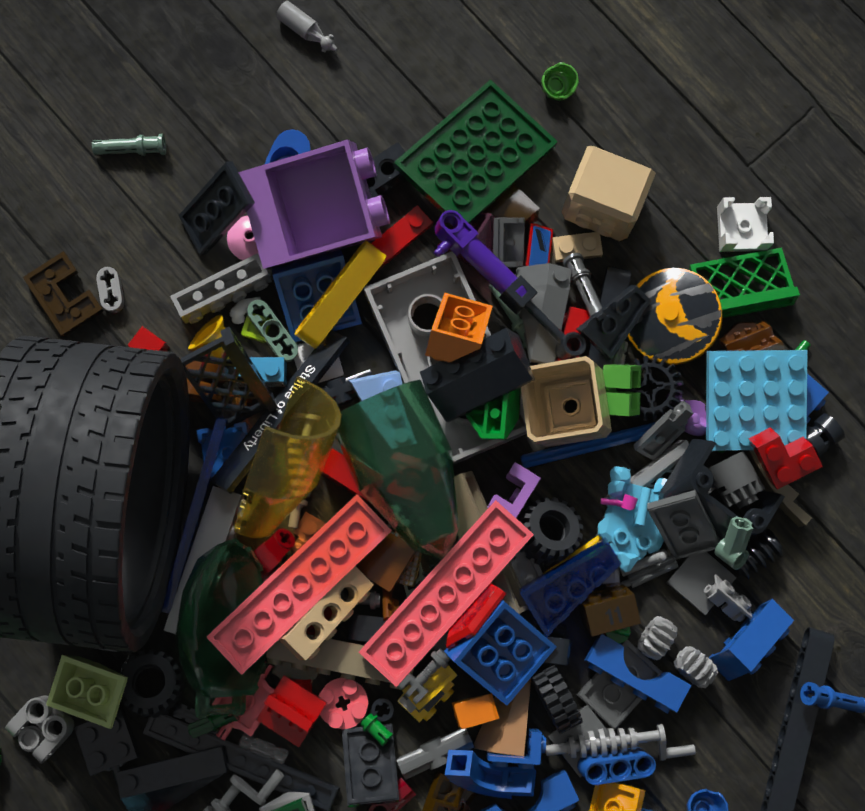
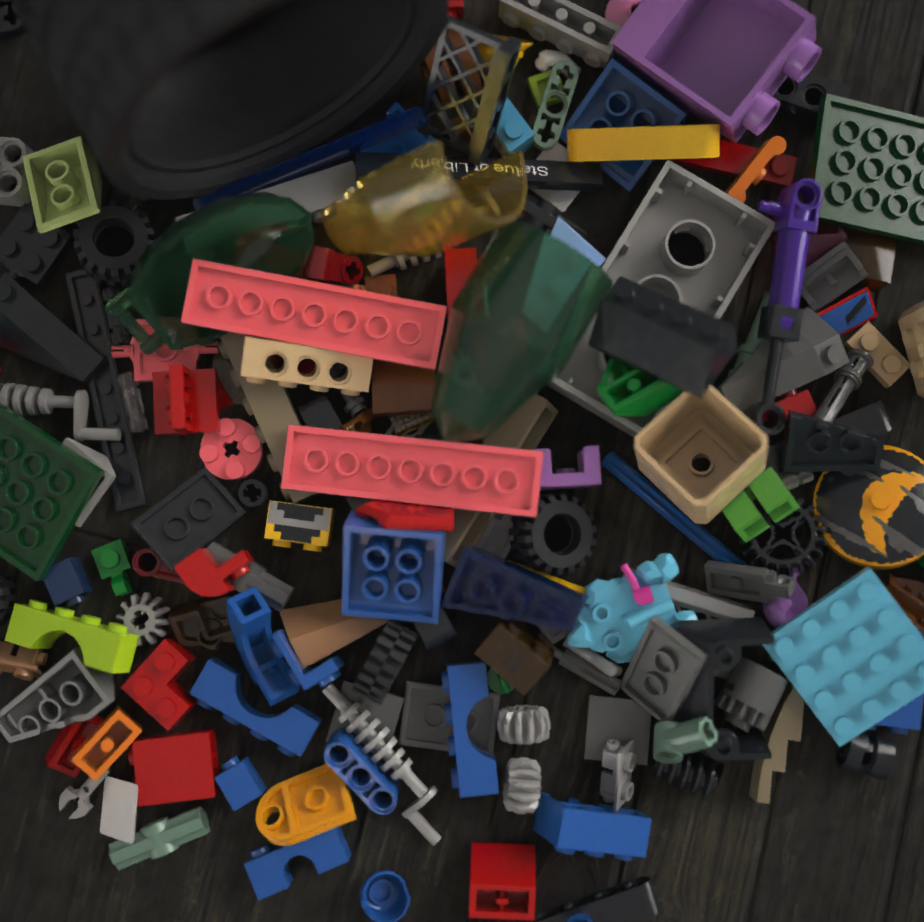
camera: 60 degrees right, 5 degrees up
dark green axle [188,705,239,738] -> none
green pin [361,713,393,746] -> none
dark grey hinge [397,649,451,704] -> none
yellow plate [402,666,457,710] -> none
orange slope [425,293,493,362] -> none
orange slope [452,693,499,729] -> none
red brick [748,427,823,490] -> none
none -> red brick [174,548,255,597]
none -> red slope [469,841,536,921]
none -> orange plate [725,136,787,203]

